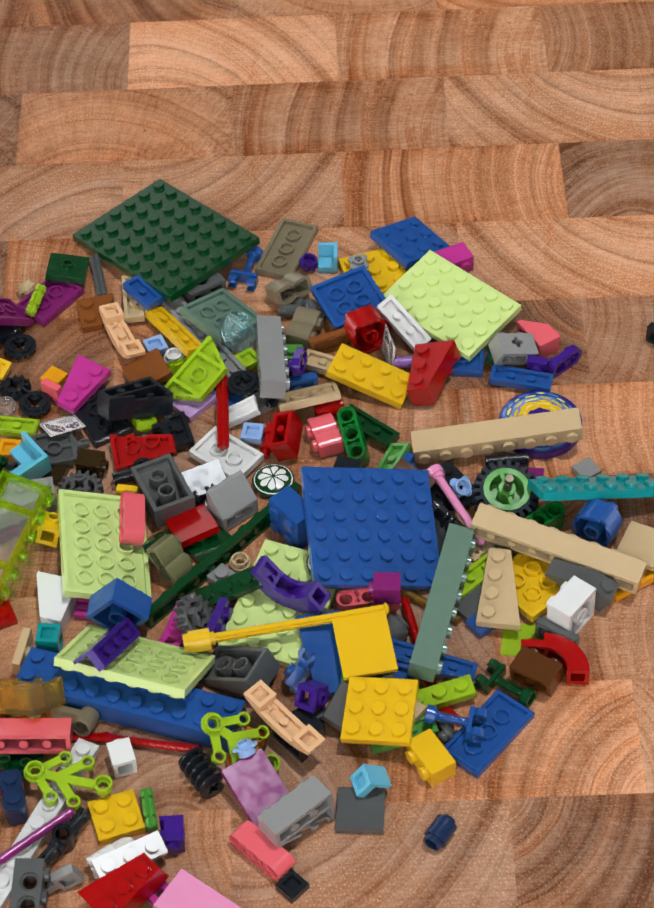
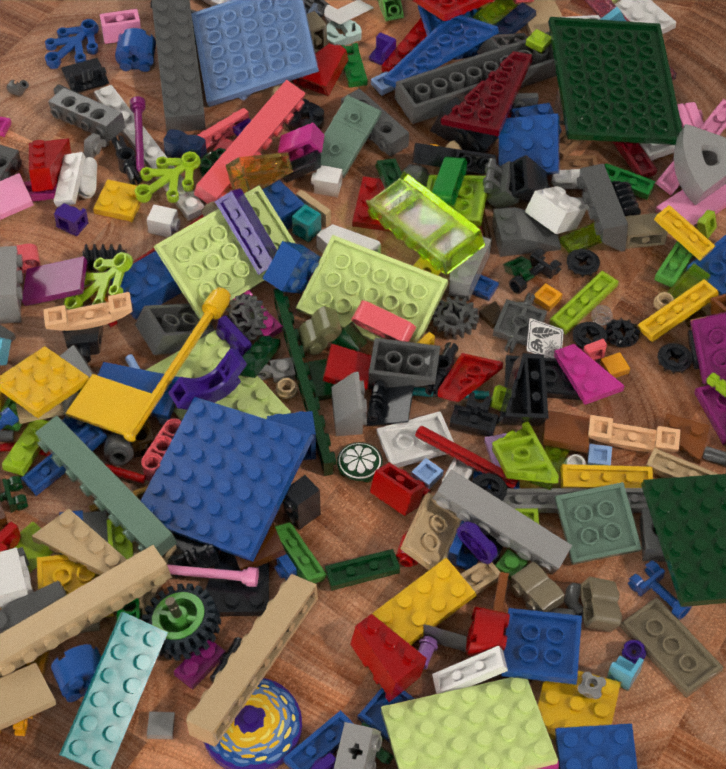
camera: 120 degrees right, 5 degrees up
medium azure panel [4,431,52,483] -> none
dark brown brick [75,448,109,481] -> none
blue plate [123,275,163,311] -> none
bright green axle [140,788,158,832] -> none
clear light blue tile [219,311,256,352] -> none
light blue plate [232,738,258,759] -> none
blue plate [284,645,315,688] -> none
dark purple brick [294,680,330,713] -> none
coral brick [304,413,344,458] -> none
green beam [337,406,370,467] -> none
magenta brick [369,572,401,604] -> none
light blue plate [449,476,472,499] -> none

